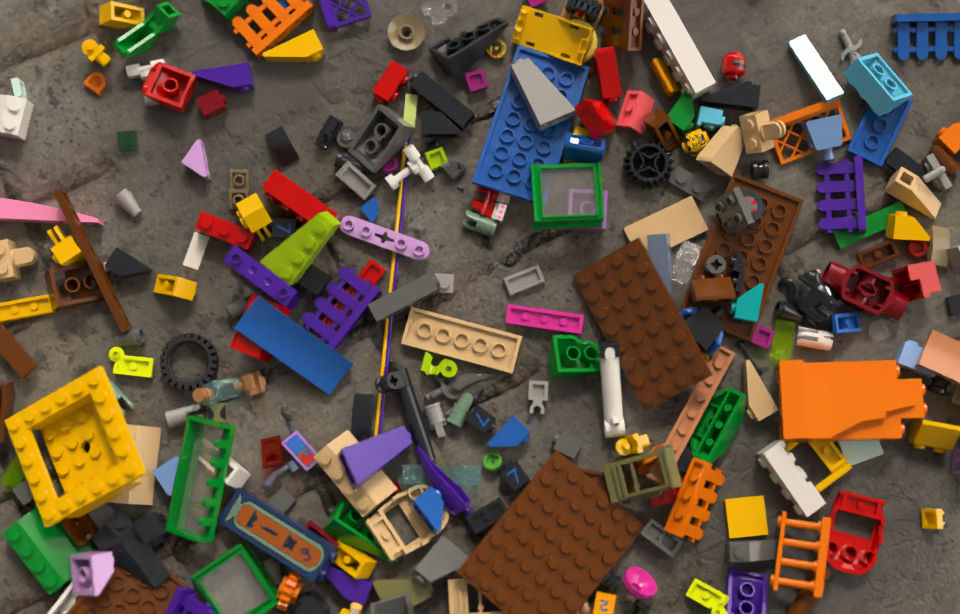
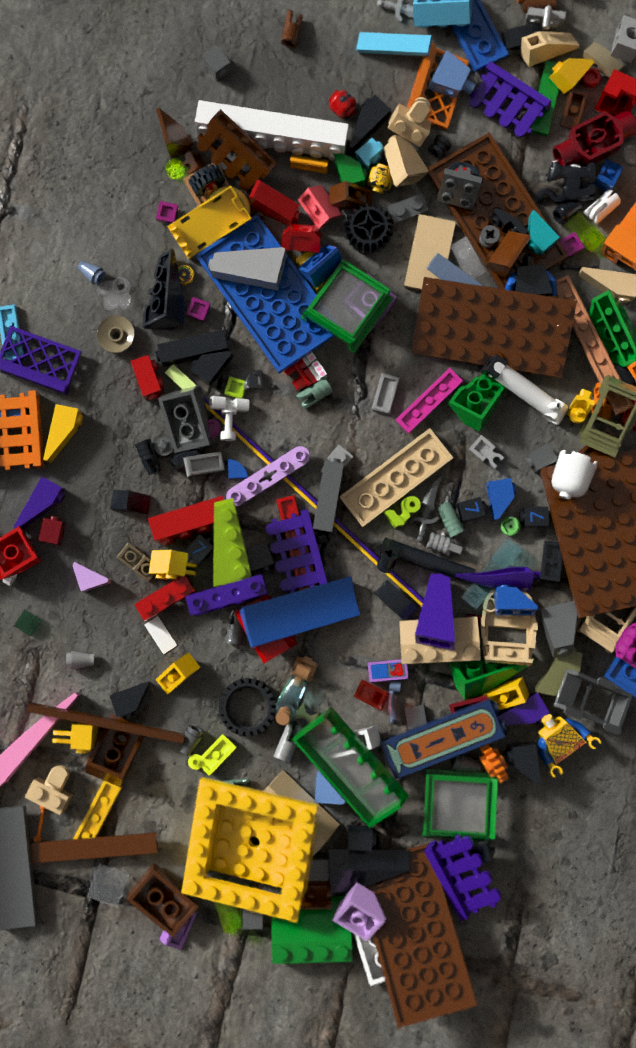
camera: 50 degrees left, 0 degrees up
none -> white cylinder [551,450,598,500]

